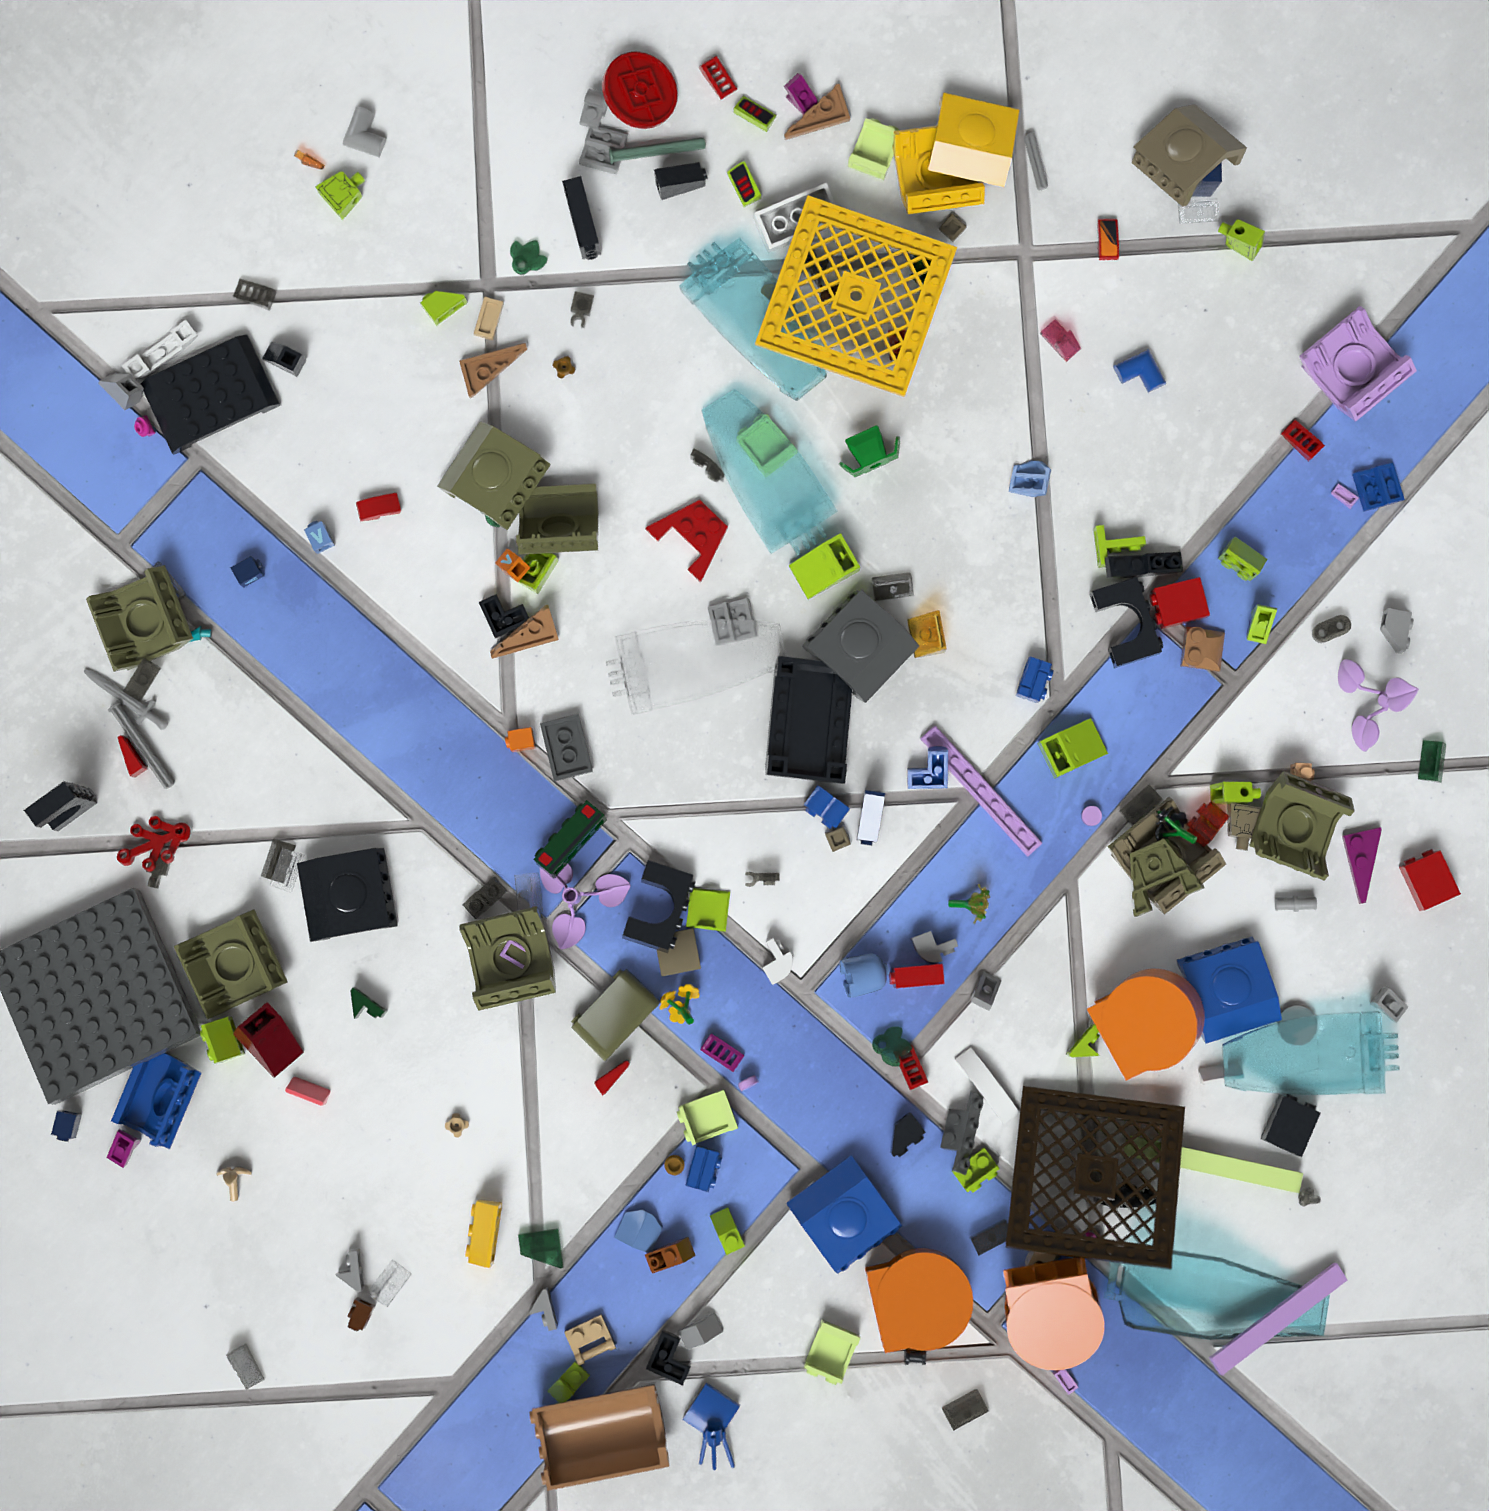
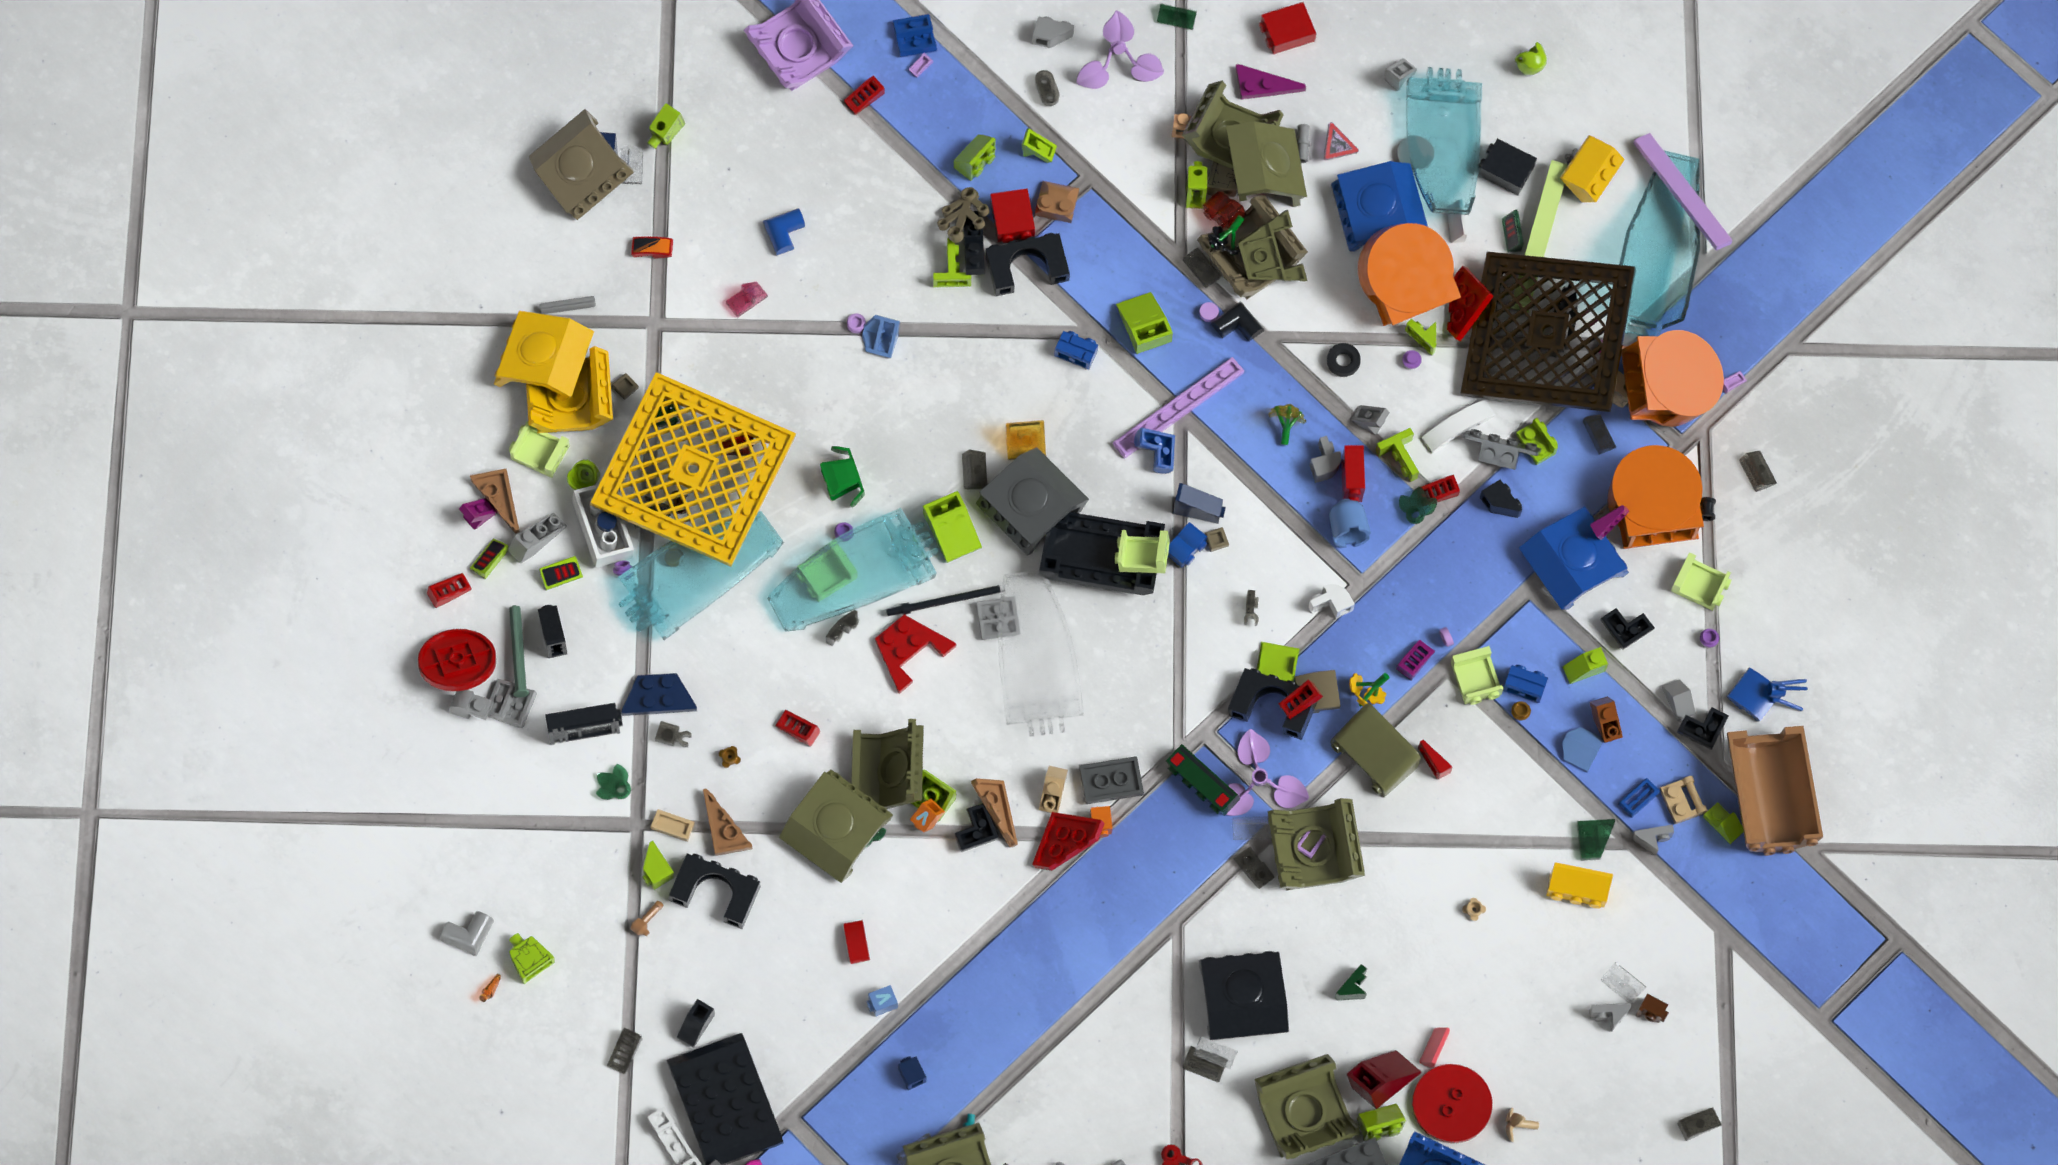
camera: 90 degrees left, 15 degrees down
none -> light grey slope [508,513,567,564]
none -> lime helmet [567,460,600,490]
none -> dark blue tile [597,512,617,532]
none -> medium lavender plate [613,561,633,577]
none -> dark blue wing [621,673,697,716]
none -> medium nougat piece [630,901,663,936]
none -> black arch [669,853,761,929]
none -> red slope [775,710,820,747]
none -> medium lavender plate [834,522,854,541]
none -> lavender tile [847,313,866,334]
none -> black bar [886,585,1001,616]
none -> dark tan plant [937,187,990,243]
none -> red plate [1032,812,1105,871]
none -> tan slope [1039,766,1068,813]
none -> yellowish green panel [1115,530,1170,573]
none -> black brick [1211,301,1264,342]
none -> olive panel [1226,121,1307,207]
none -> red slope [1278,679,1323,719]
none -> piece [1323,122,1359,160]
none -> black tyre [1327,343,1361,377]
none -> lime bracket [1375,428,1419,482]
none -> medium lavender plate [1402,350,1422,369]
none -> red plate [1412,1064,1493,1143]
none -> red plate [1447,266,1494,341]
none -> slope [1502,210,1524,253]
none -> lime helmet [1515,42,1547,75]
none -> yellow slope [1560,135,1625,203]
none -> magenta slope [1590,505,1629,540]
none -> black brick [1600,608,1655,650]
none -> blue tile [1618,778,1660,818]
none -> medium lavender plate [1700,628,1719,648]

